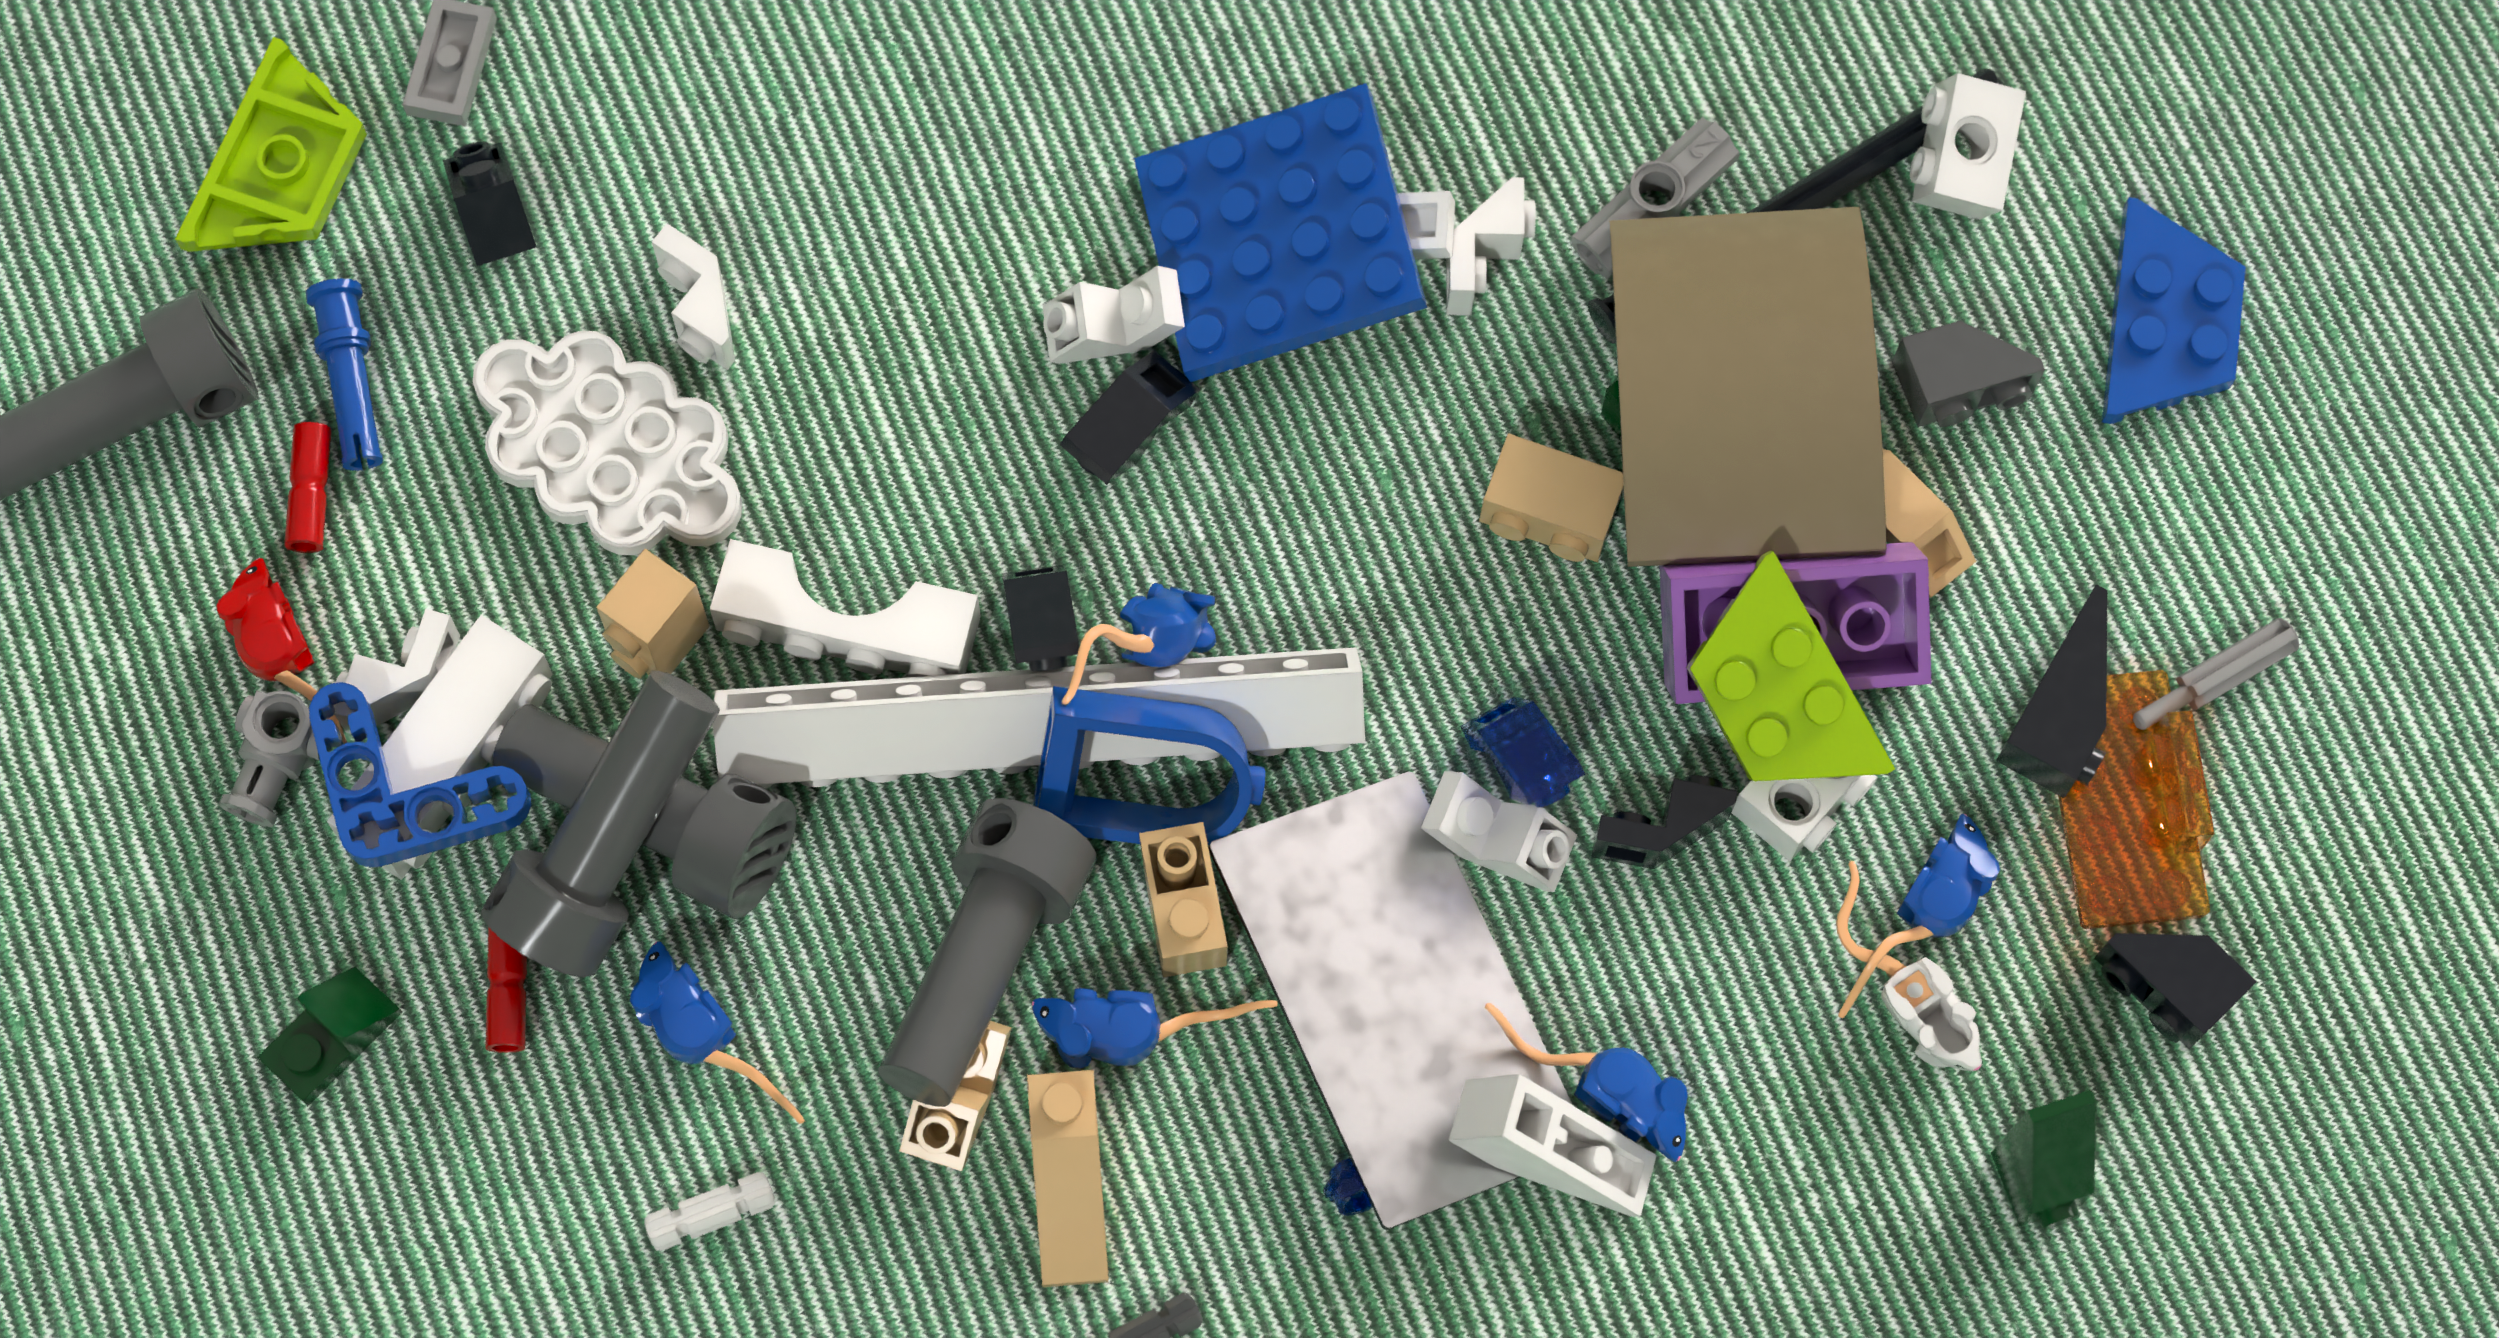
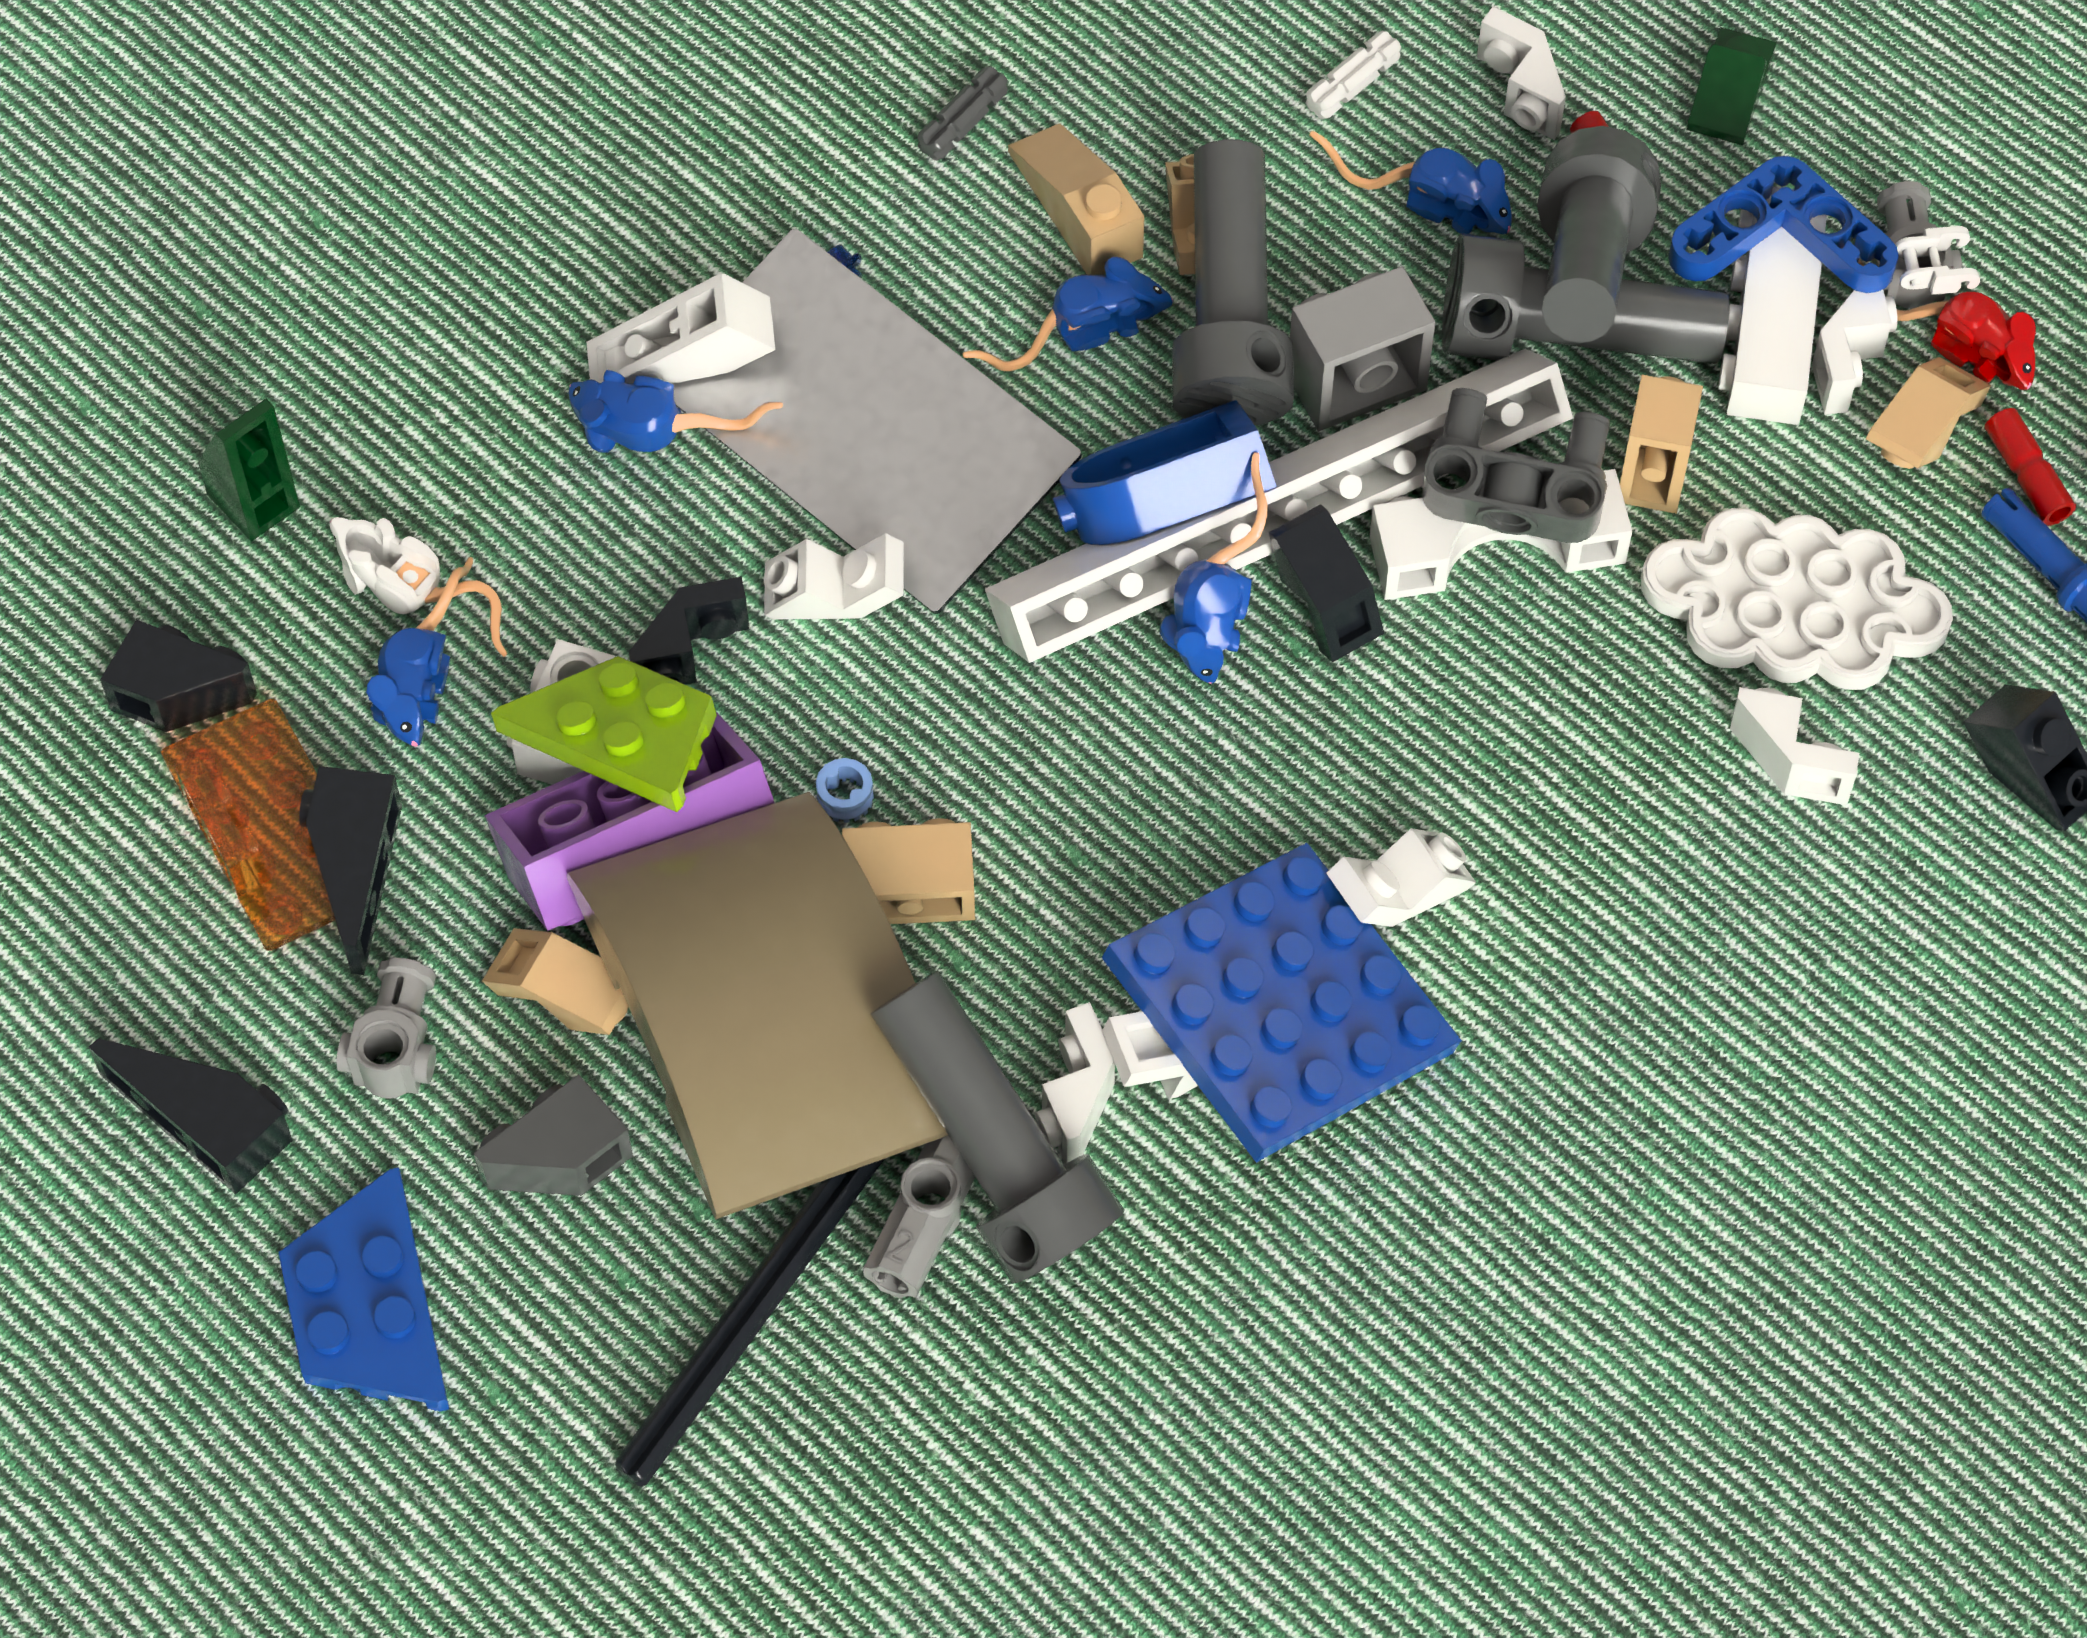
camera: 160 degrees right, 10 degrees down
black slope [1060,350,1201,485] -> none
tan slope [1139,822,1228,978] -> none
clear blue slope [1460,696,1585,808] -> none
white brick [1910,73,2026,220] -> none
light grey axle [2133,618,2299,730] -> none
none -> black slope [89,1038,293,1195]
none -> light grey connector [336,957,436,1098]
none -> light blue bush [816,758,874,823]
none -> dark grey piece [871,970,1125,1284]
none -> light grey brick [1290,266,1435,432]
none -> dark grey piece [1422,388,1610,543]
none -> white slope [1477,6,1566,140]
none -> tan slope [1866,357,1991,469]
none -> white piece [1895,226,1980,295]

